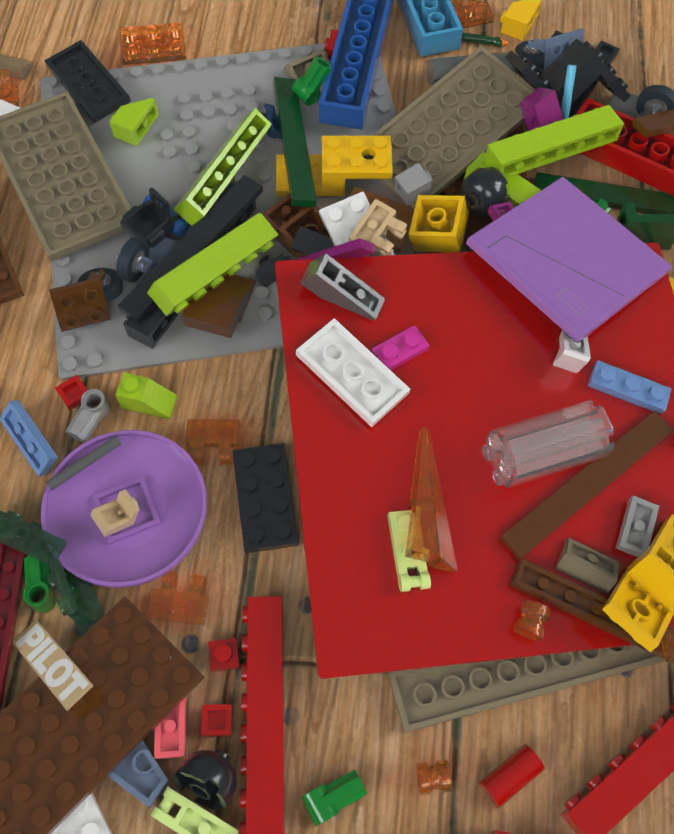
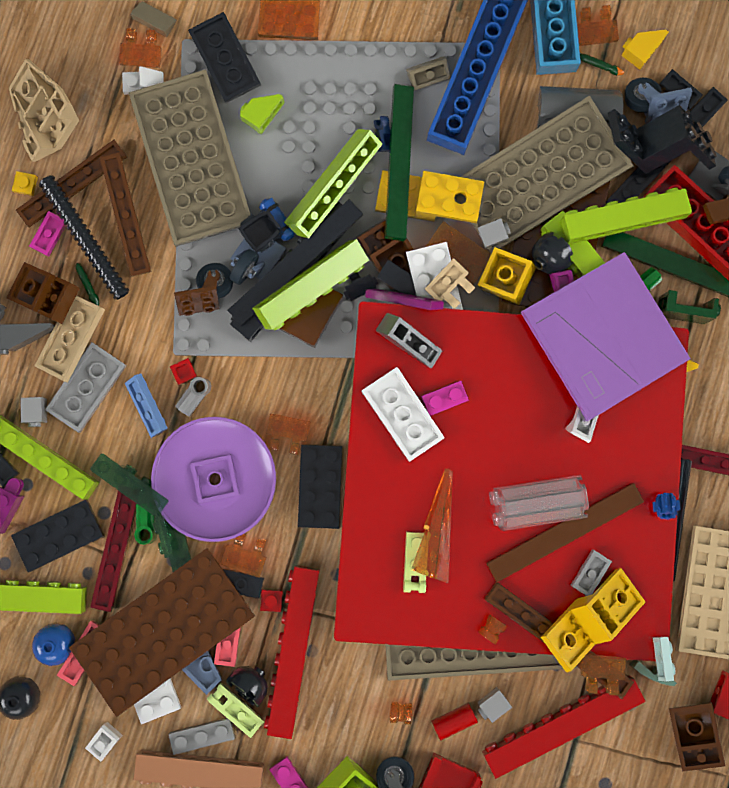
camera: 15 degrees right, 20 degrees up
sticker [13,620,93,711] -> none
dark grey bar [46,436,122,490] -> none
tan bracket [90,489,139,537] -> none
lime slope [115,373,178,419] -> none
red plate [201,704,233,737] -> none
green piece [292,56,331,106] -> none
green piece [301,769,367,827] -> none
red plate [324,29,339,61] -> none
magenta brick [519,87,563,131] -> none
dark tan slope [556,538,620,593] -> none
medium azure bar [561,65,577,120] -> none
medium blue plate [587,360,672,415] -> none
none -> black plate [223,569,264,599]
none -> light grey brick [478,687,512,723]

